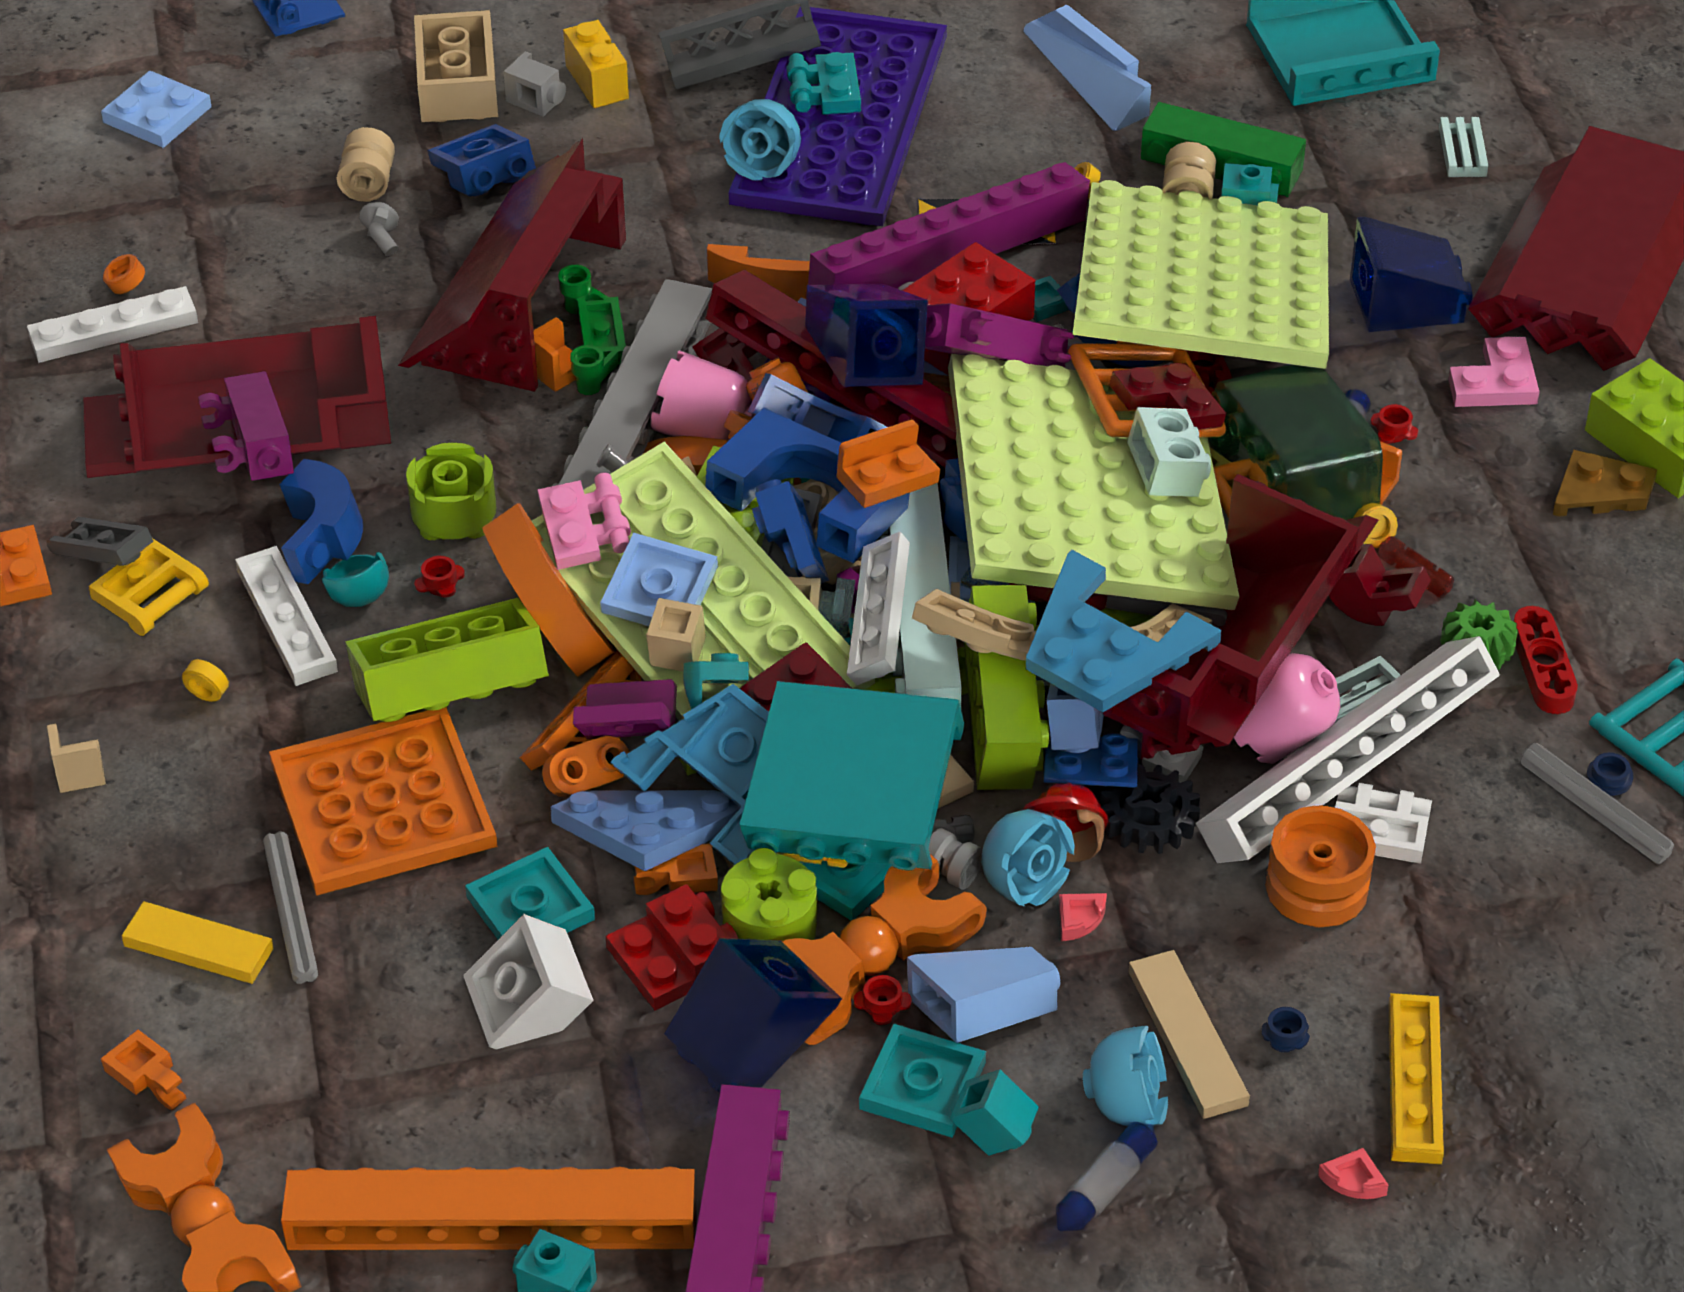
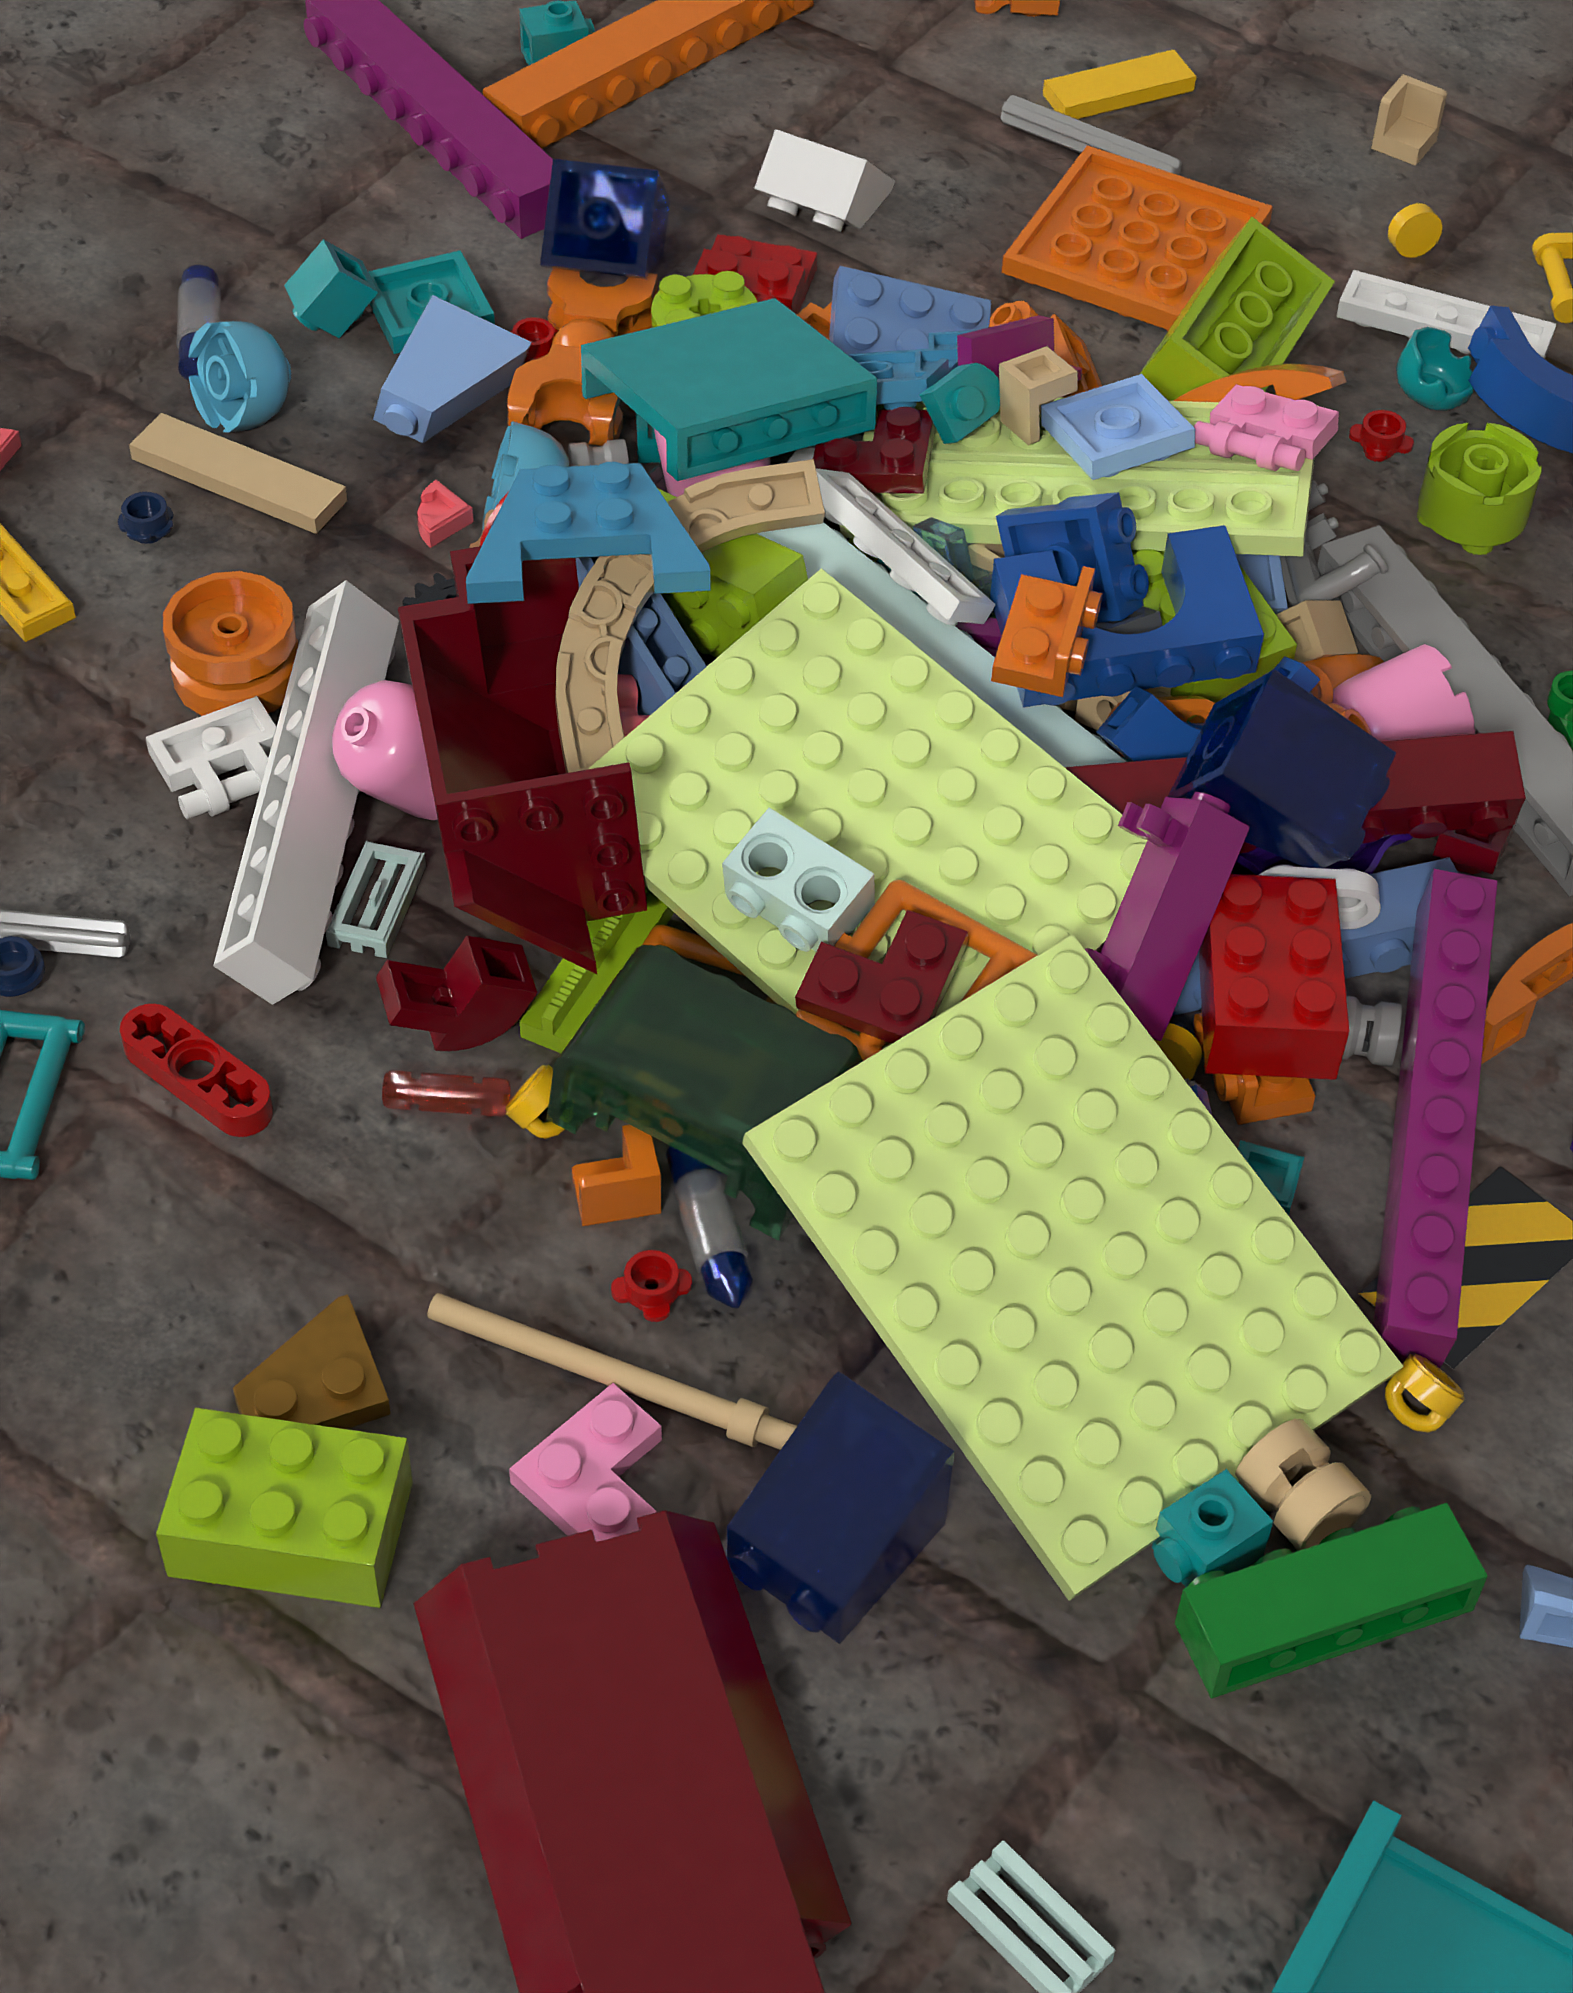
camera: 135 degrees right, 5 degrees up
teal plate [465,847,595,940] -> none
bright green gear [1440,599,1518,670] -> none
none -> tan bar [428,1293,818,1460]

